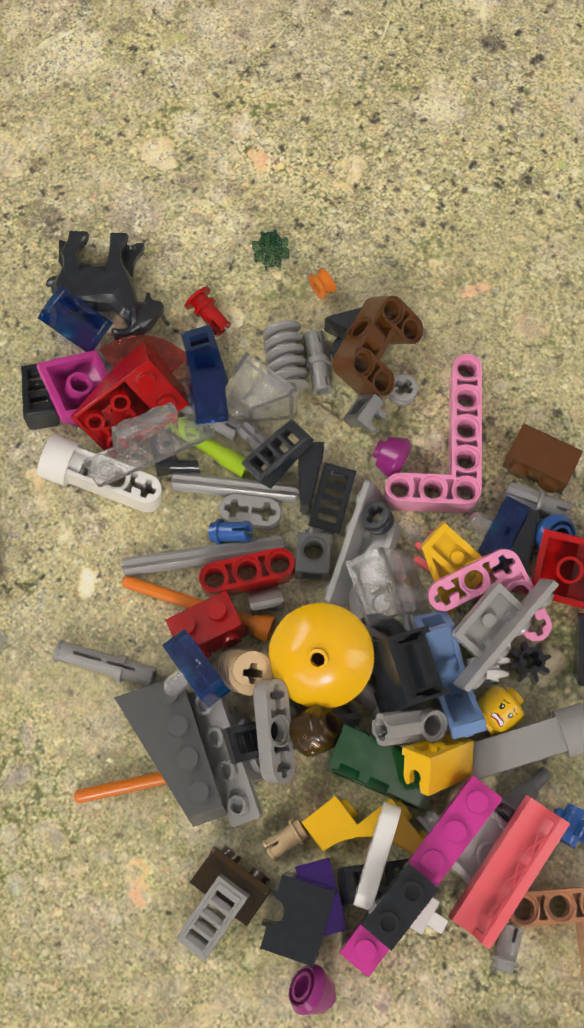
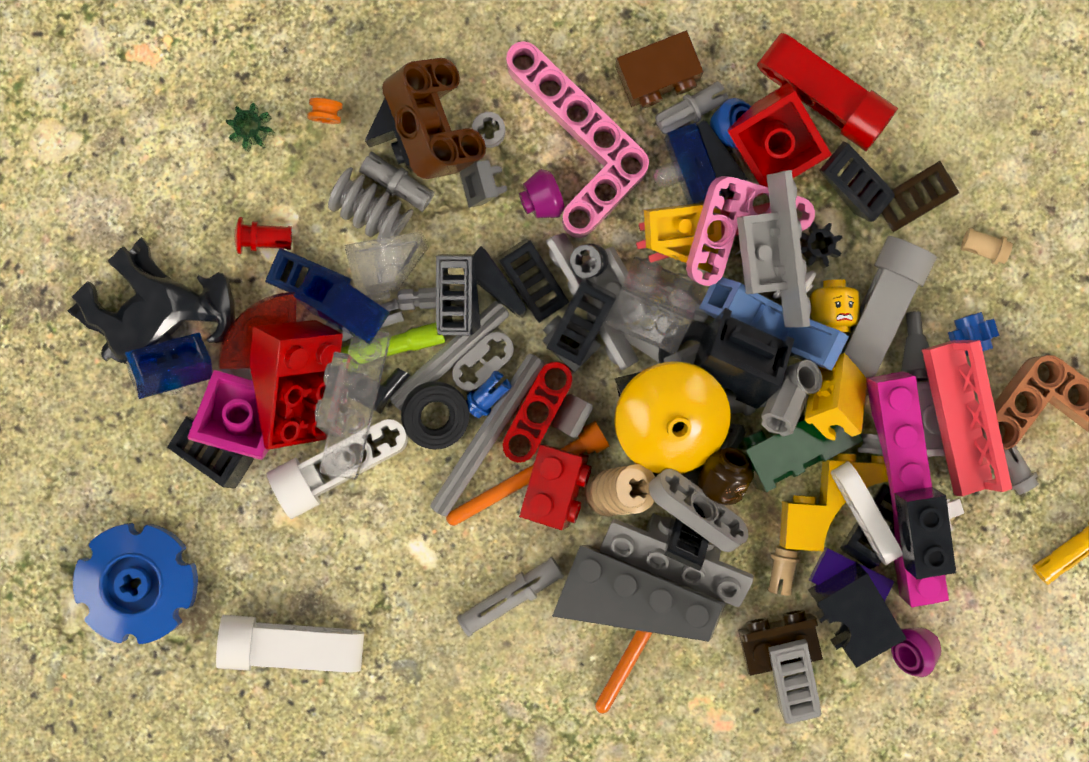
camera: 45 degrees left, 15 degrees up
clear blue piece [162,628,231,708] -> none
none -> black tyre [401,381,469,450]
none -> black slope [546,278,616,366]

